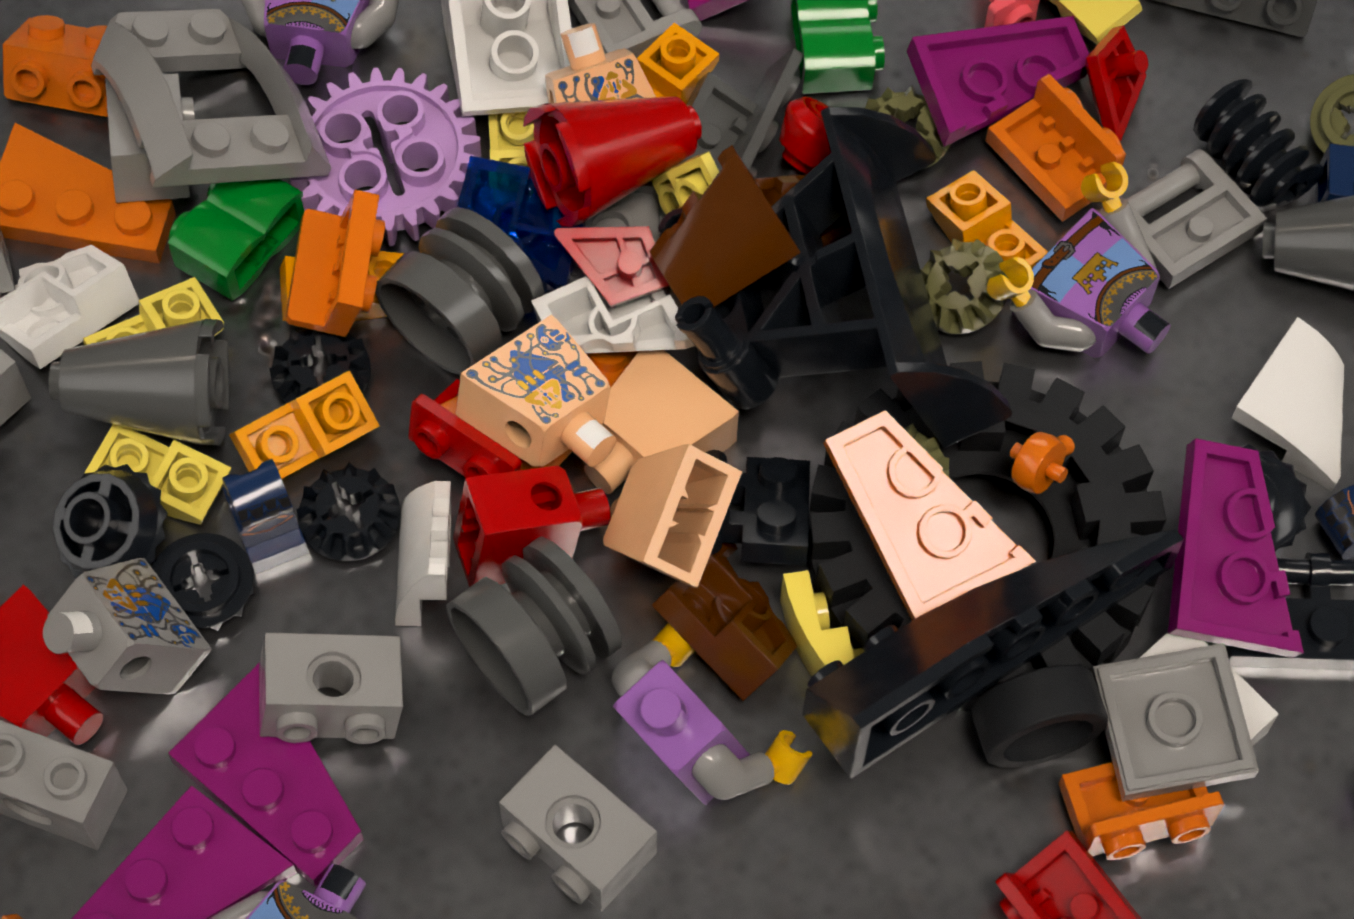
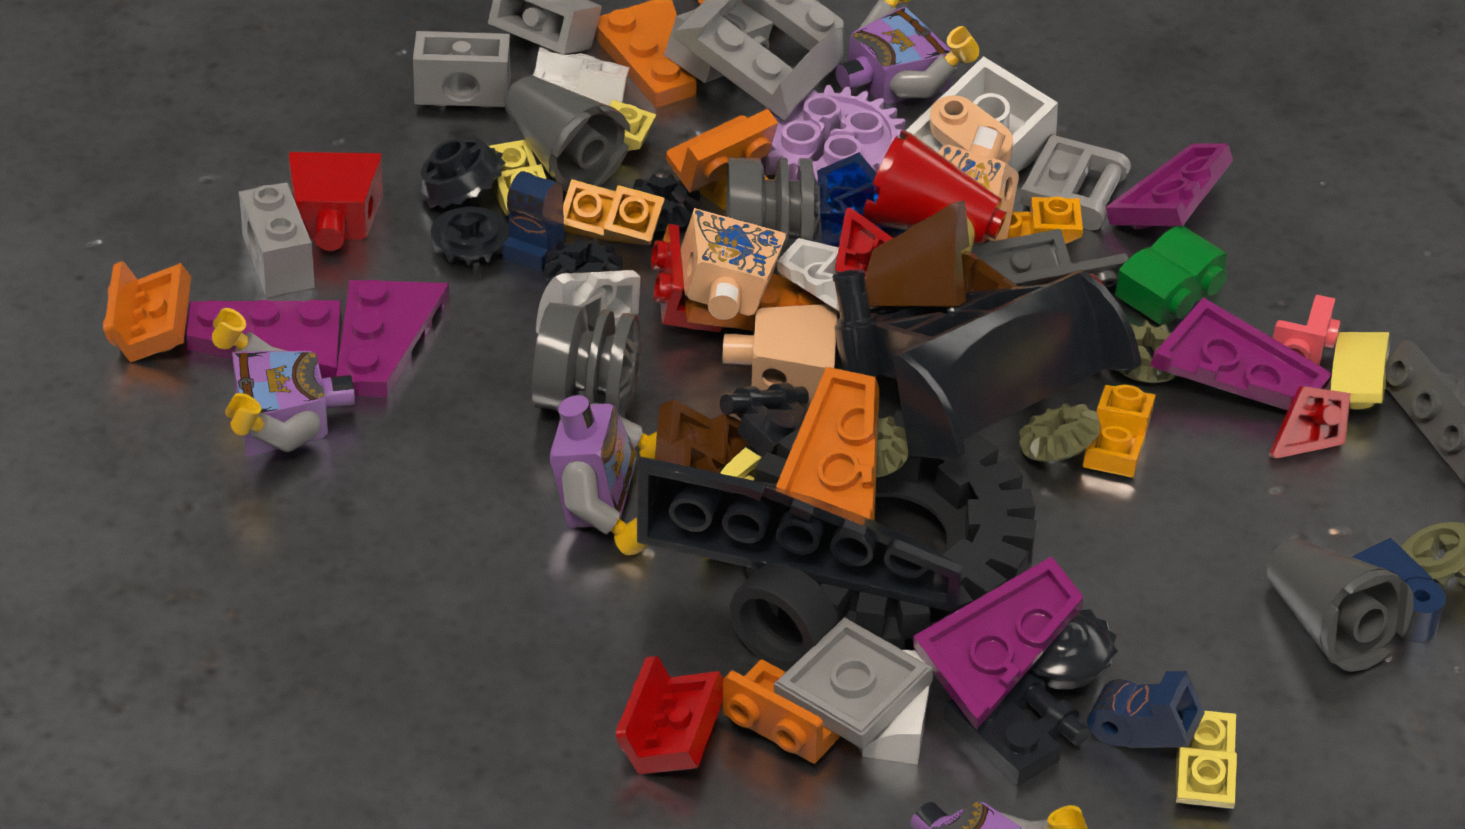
camera: 50 degrees right, 20 degrees down
light grey torso [43,558,212,695] -> none
green brick [168,179,304,301] -> none
light grey brick [259,633,403,744] -> none
red torso [453,465,611,587] -> none
light grey brick [499,745,657,912] -> none
light nougat torso [603,444,742,588] -> none
orange bracket [985,74,1126,222] -> none
torso [987,162,1171,358] -> none
orange piece [1010,432,1075,494] -> none
light grey plate [1101,149,1268,289] -> none
black piece [1193,79,1324,212] -> none
white slope [1231,317,1344,491] -> none
none -> light nougat plate [930,95,1013,164]

